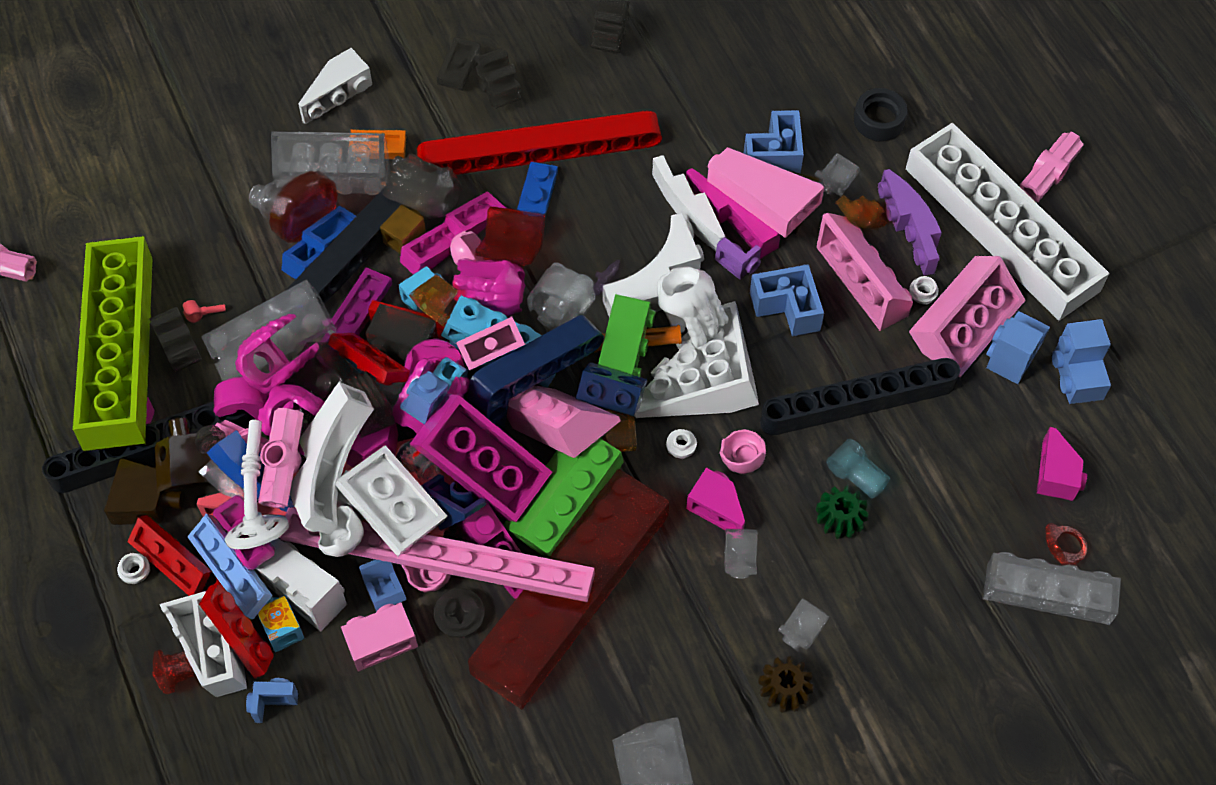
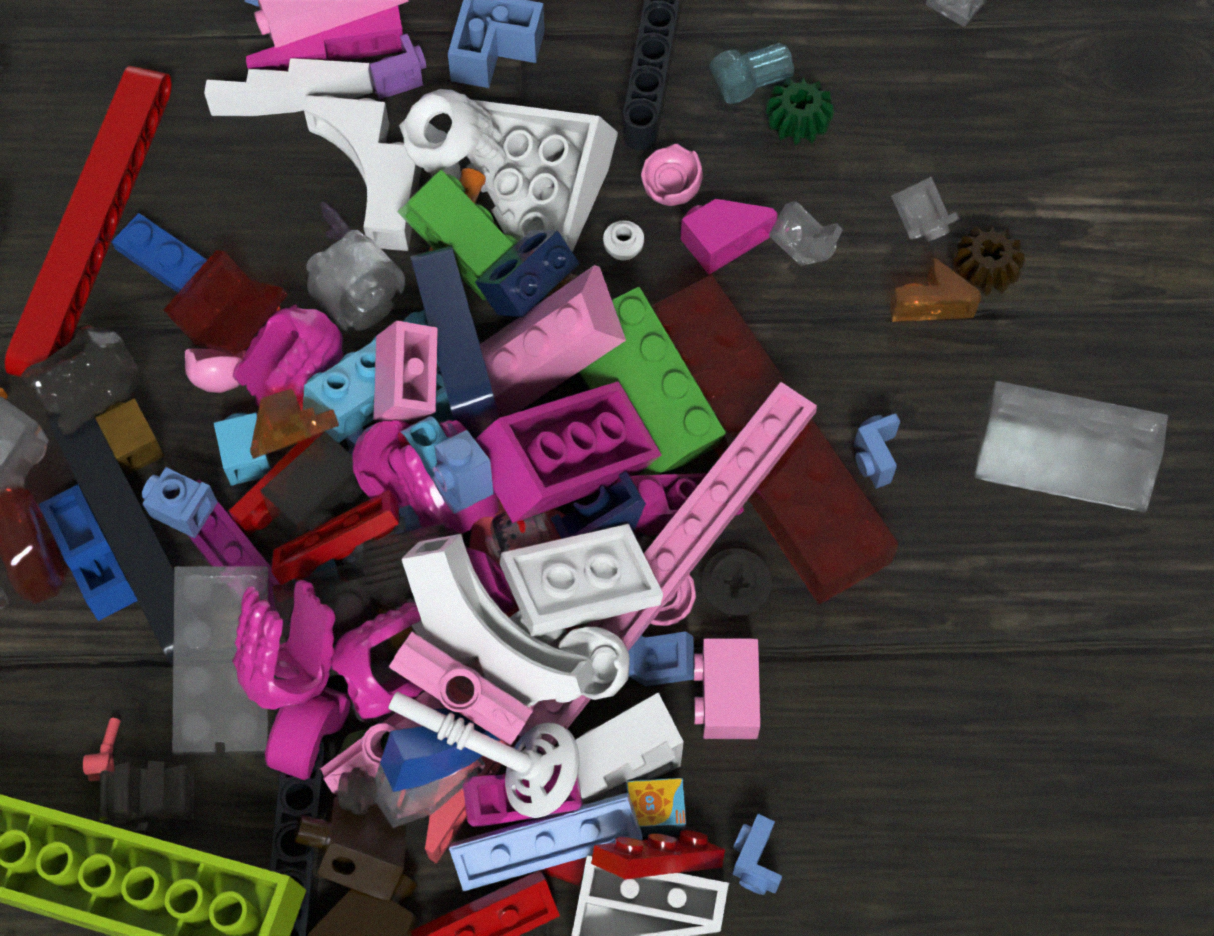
camera: 65 degrees left, 5 degrees up
dark pink slope [400,191,506,275] -> none
none -> medium blue brick [142,467,218,538]
none -> medium blue bracket [853,414,900,489]
none -> clear orange slope [890,258,981,322]

